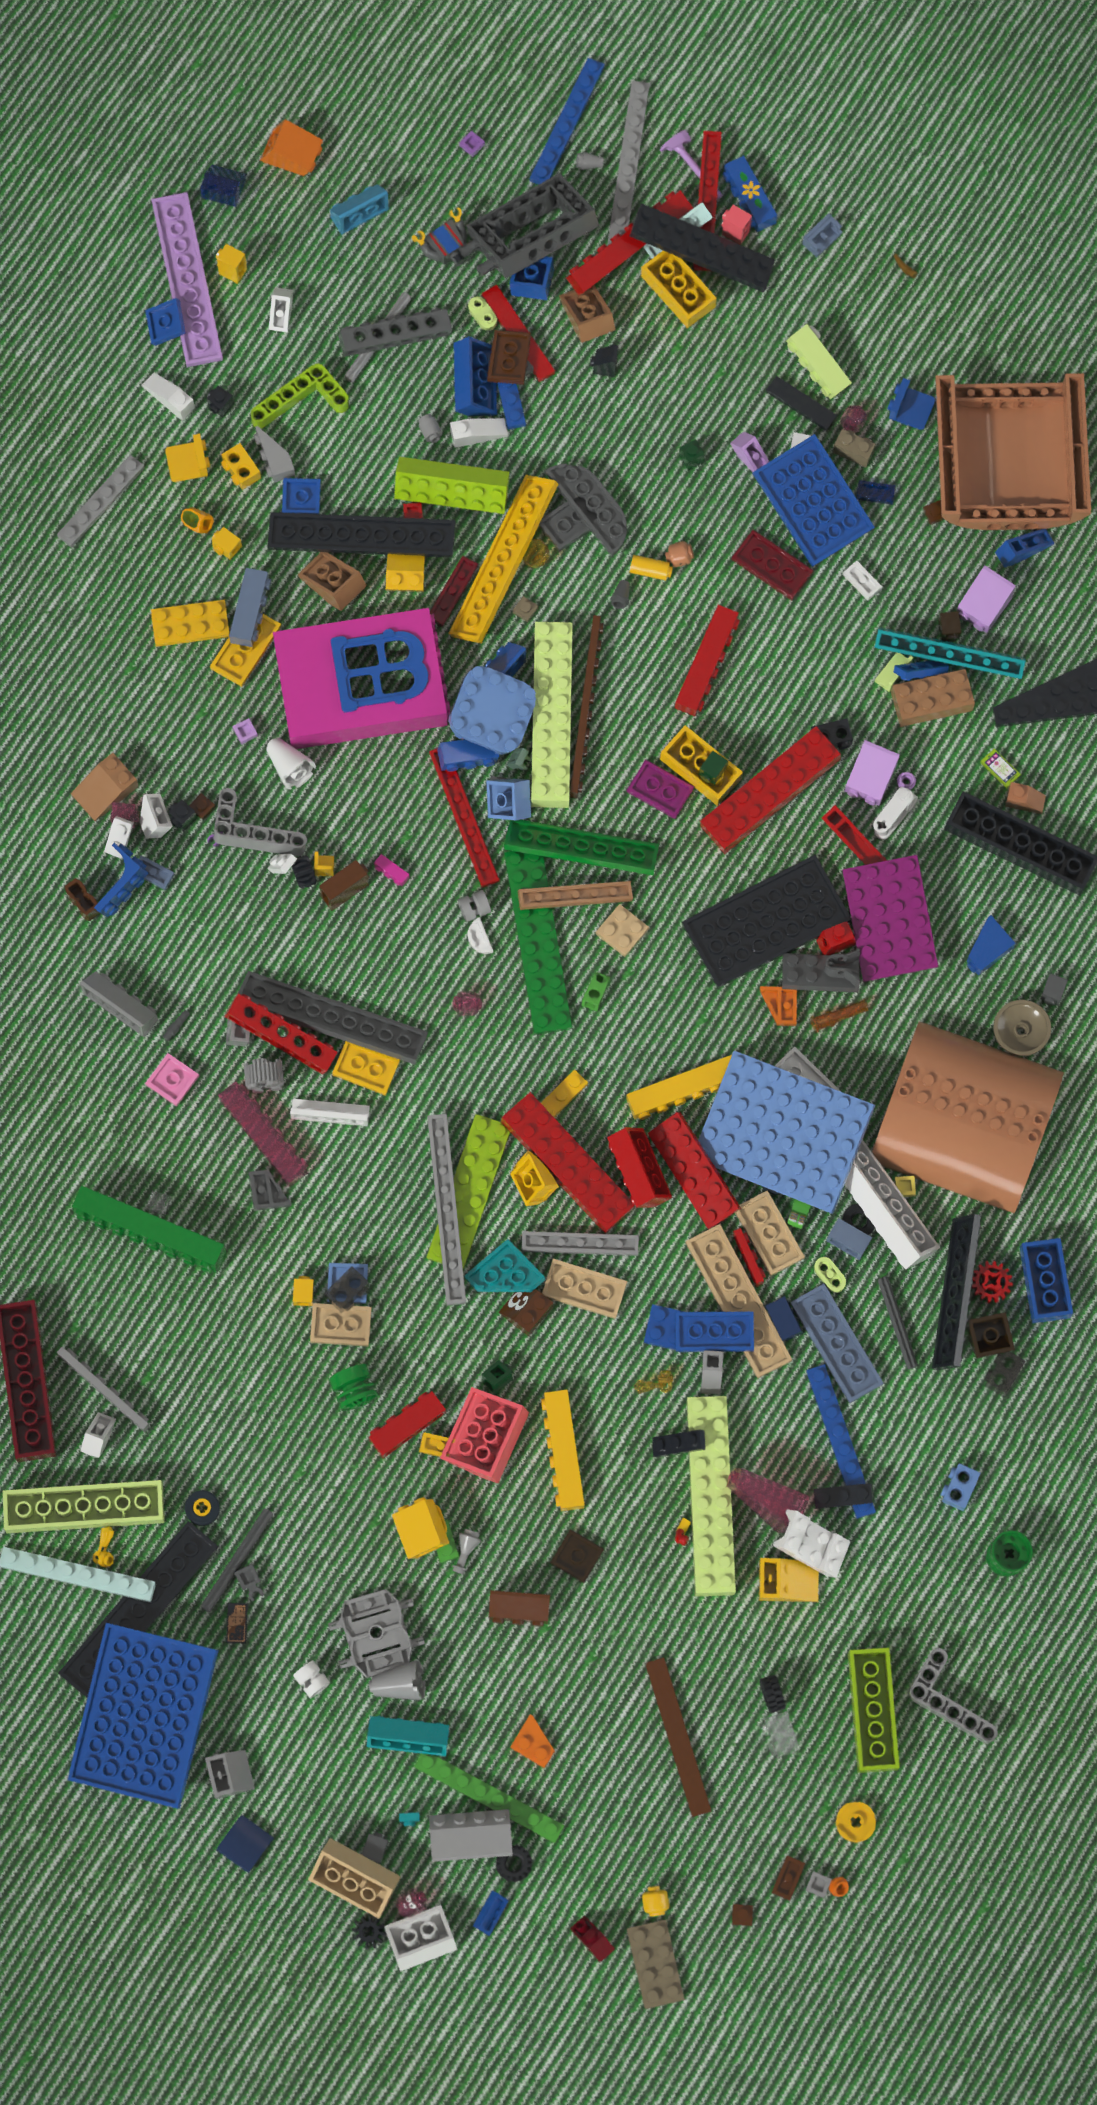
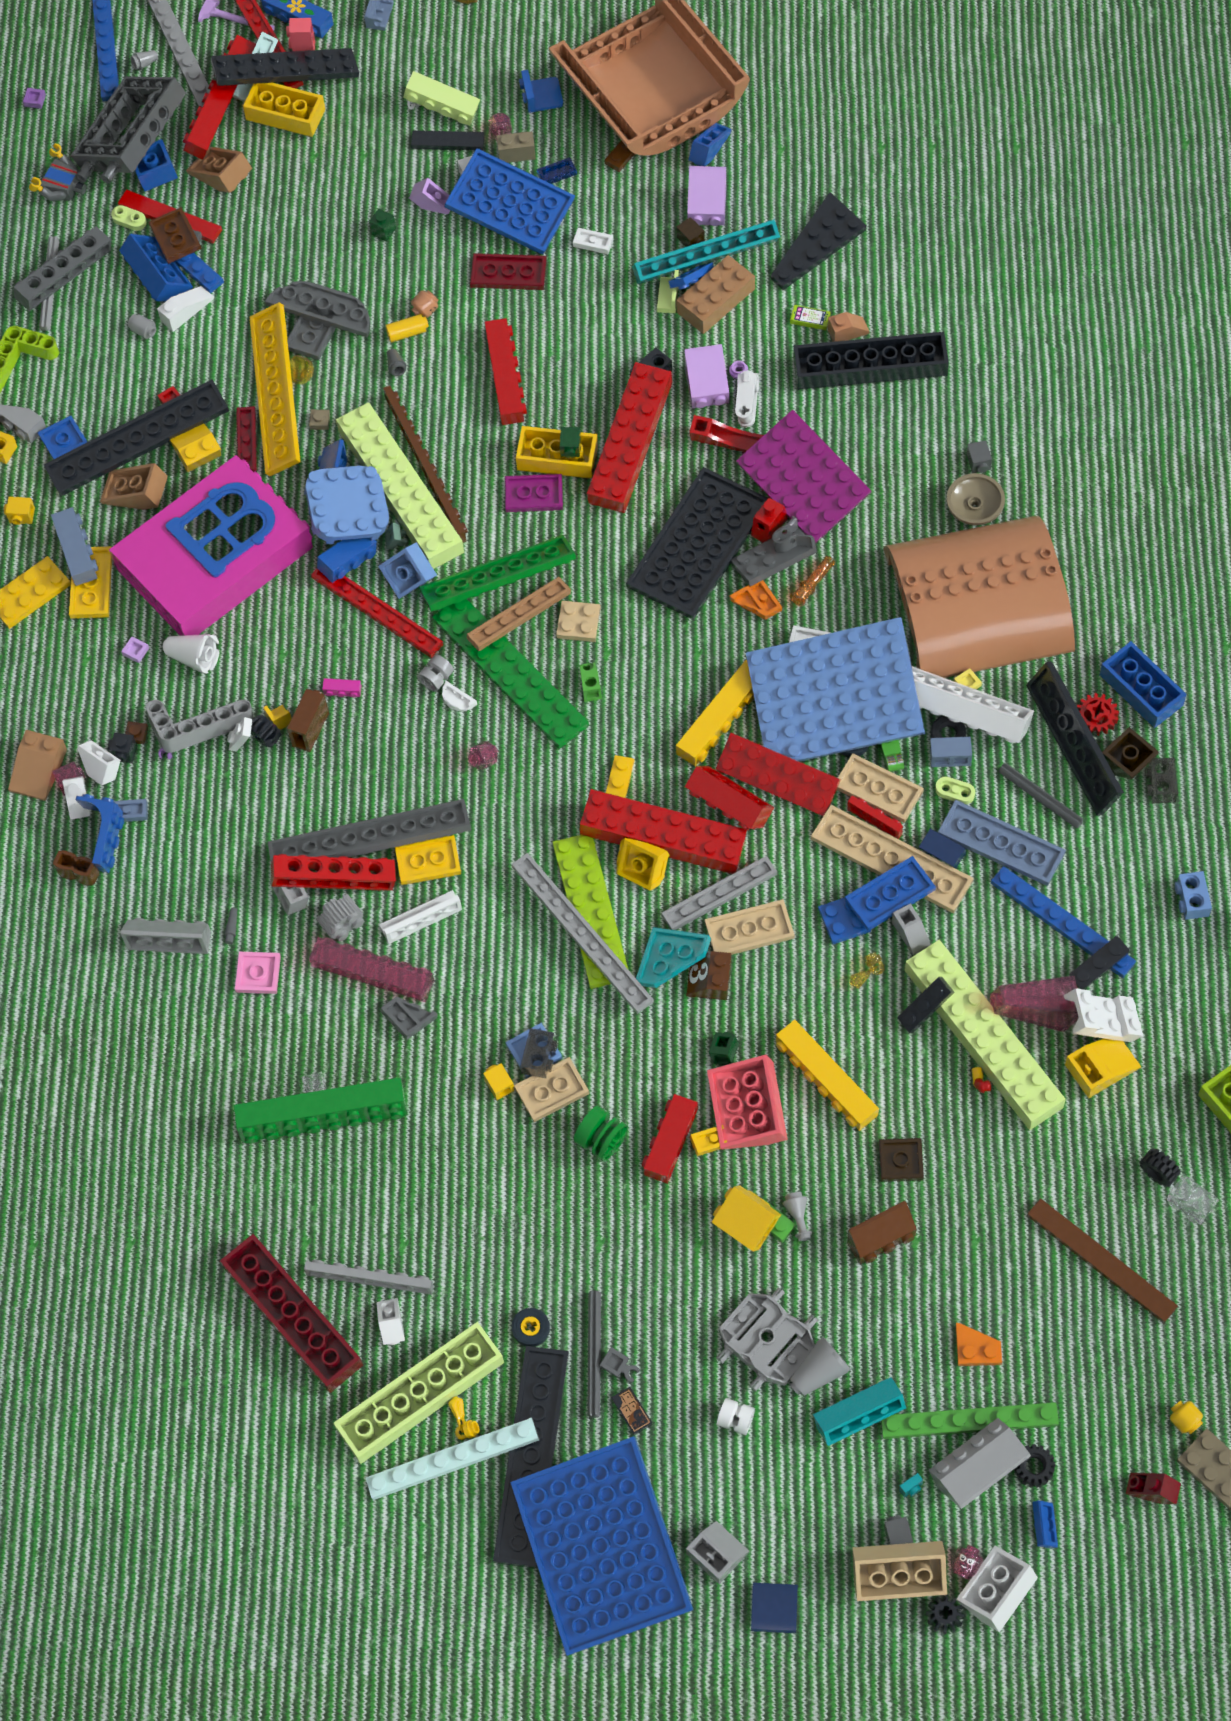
camera: 25 degrees left, 10 degrees down
lime brick [394,457,510,514] -> none
black slope [590,345,619,377] -> none
blue slope [966,915,1016,976] -> none

